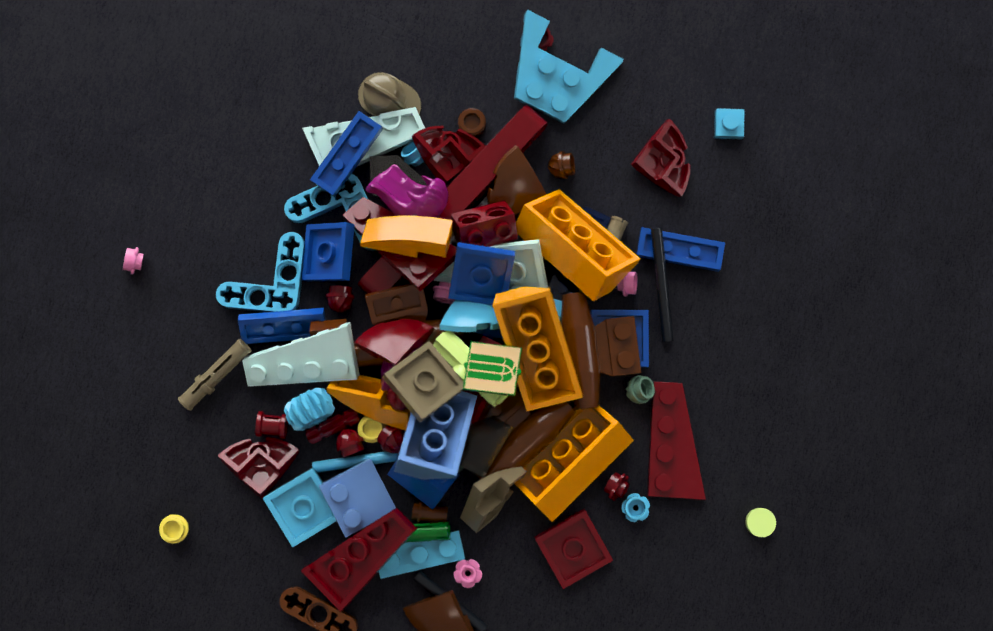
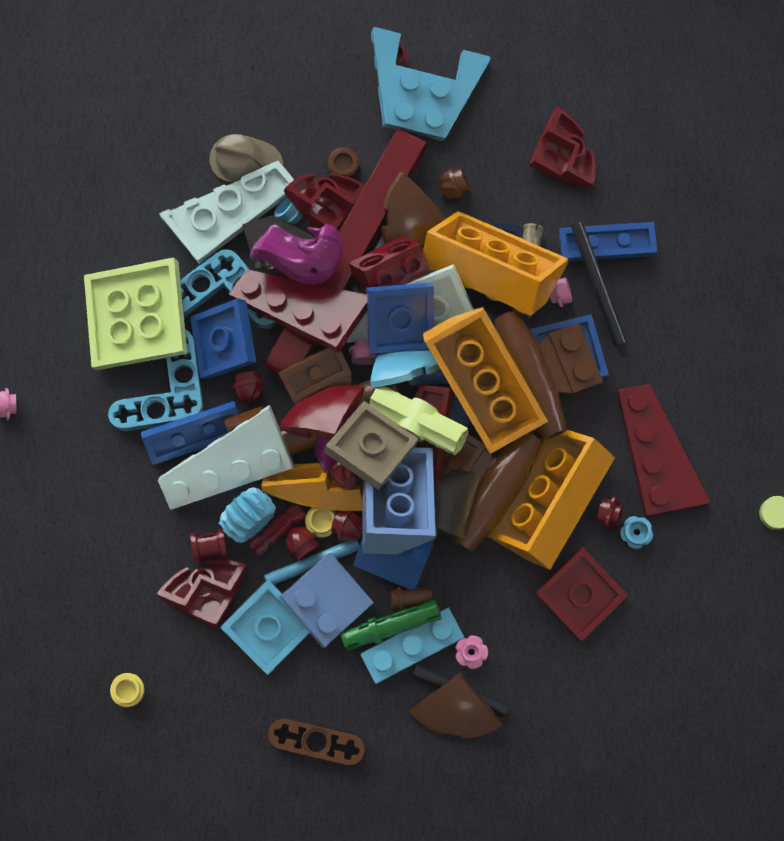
camera: 20 degrees left, 5 degrees down
dark tan pin [178,339,252,411] -> none
dark red wing [301,508,417,612] -> none
blue plate [310,111,383,198] -> none
light orange slope [360,216,453,258] -> none
dark tan slope [460,467,527,533] -> none
piece [463,342,522,396] -> none
sand green plate [625,375,655,404] -> none
medium azure plate [714,108,744,139] -> none
none -> yellowish green plate [84,258,187,370]

